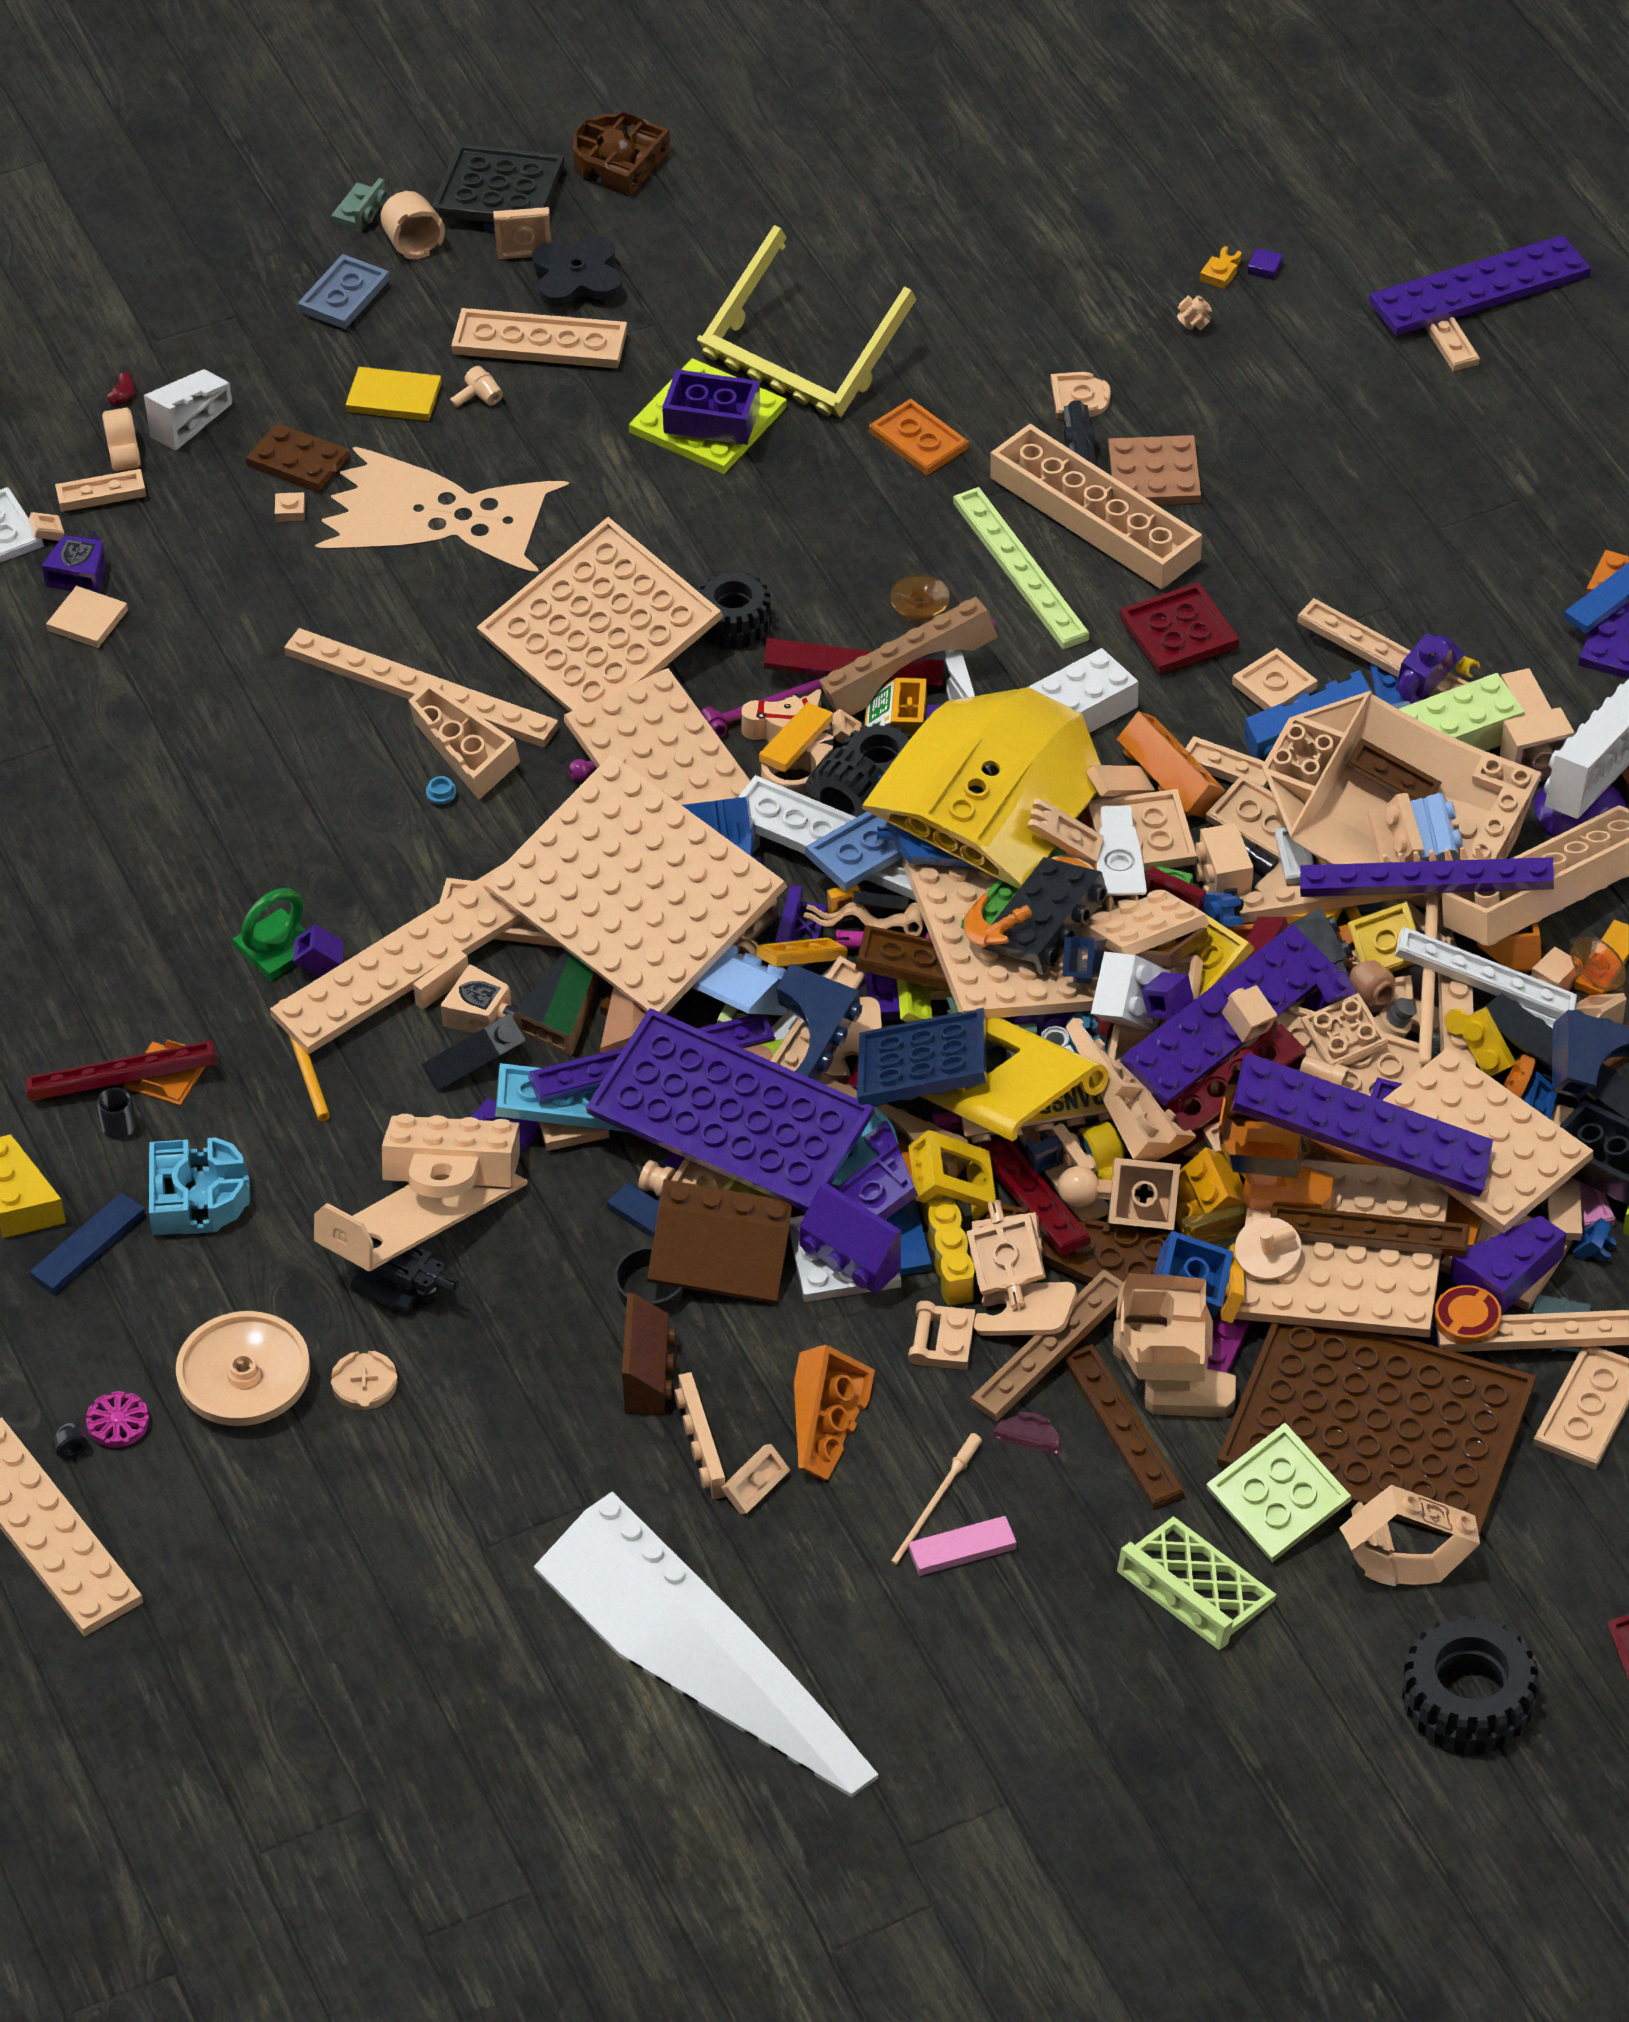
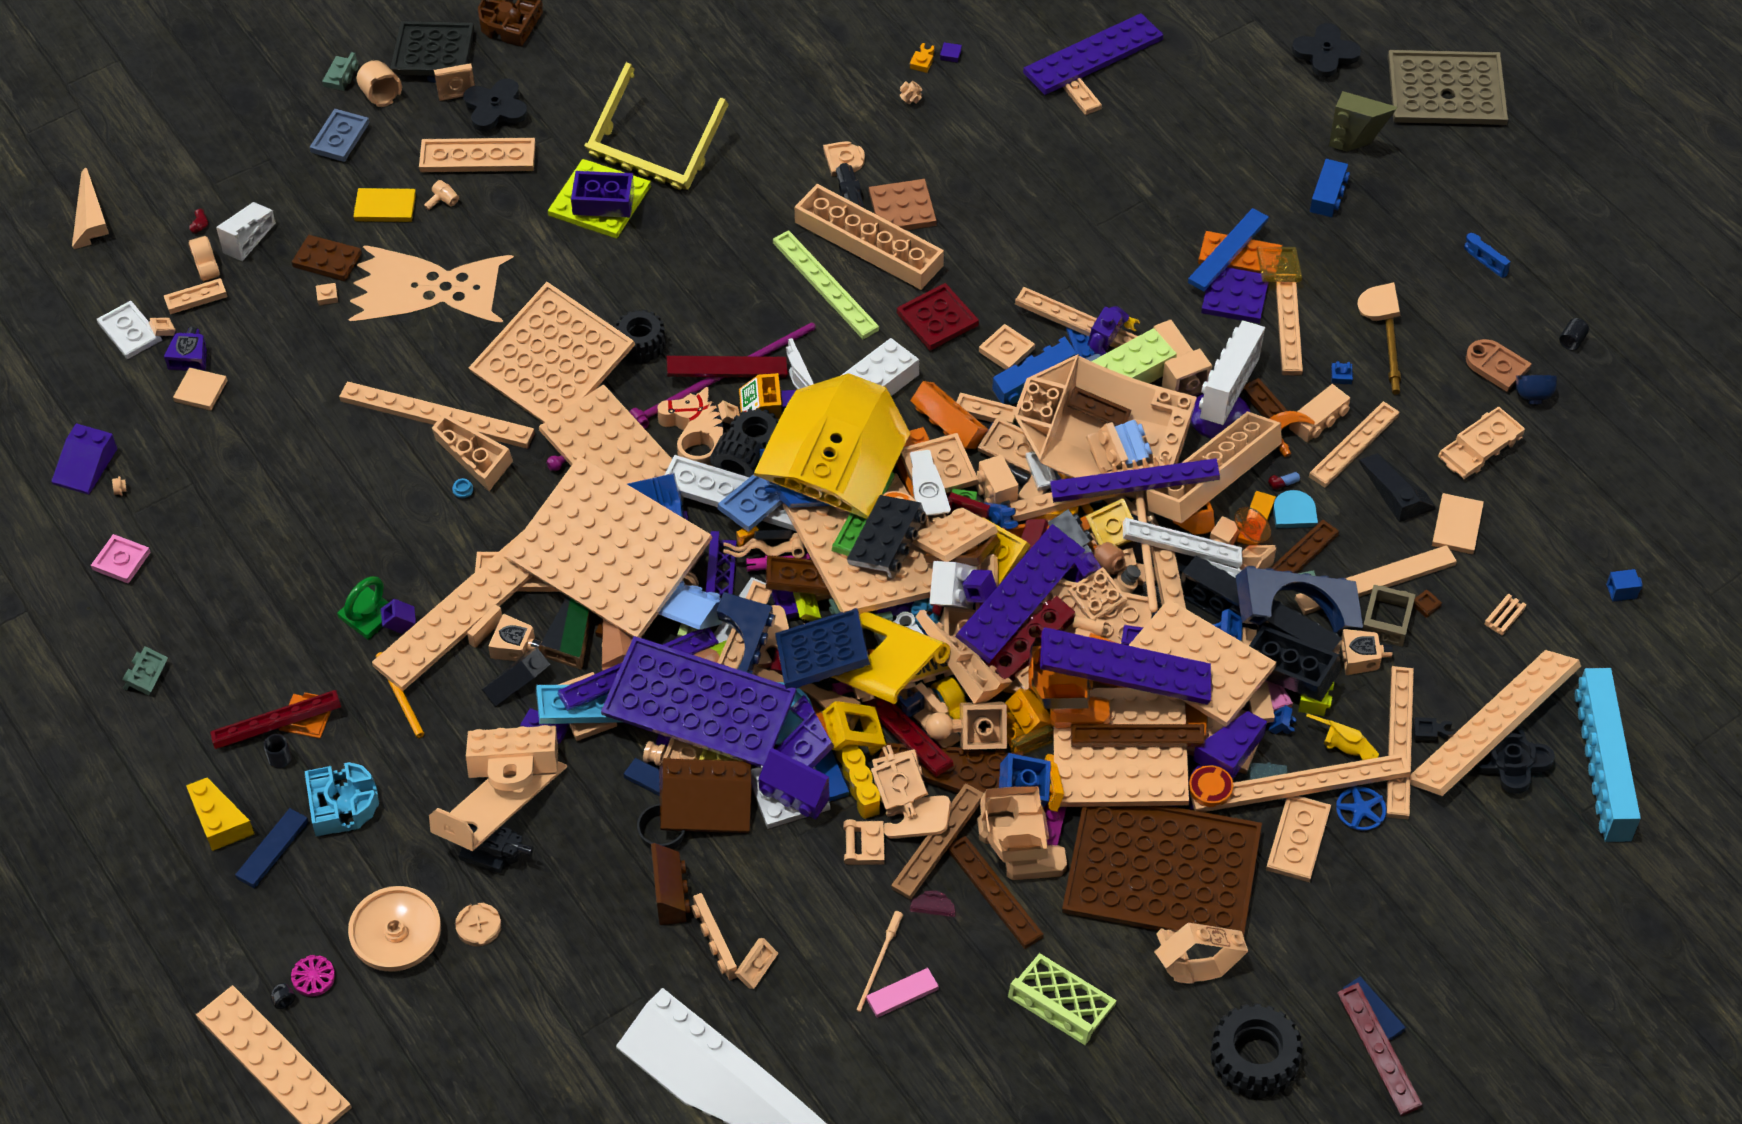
camera: 10 degrees left, 5 degrees up
light orange tile [756,937,848,967] -> none
light orange tile [759,702,833,772] -> none
orange wedge [794,1345,875,1481] -> none
medium nougat arch [819,597,998,716] -> none
orange tile [869,399,969,476] -> none
clear orange dish [891,574,949,619] -> none
orange piece [964,894,1033,947] -> none
light nougat hinge [1027,799,1104,865] -> none
dark blue window [1062,936,1107,984] -> none
light nougat tile [1086,765,1155,796] -> none
yellowish green plate [1206,1423,1351,1563] -> none
light nougat brick [1222,985,1278,1043] -> none
light nougat shield [1235,1217,1301,1280] -> none
yellow hinge [1444,1007,1515,1077] -> none
orange tile [1504,1054,1535,1098] -> none

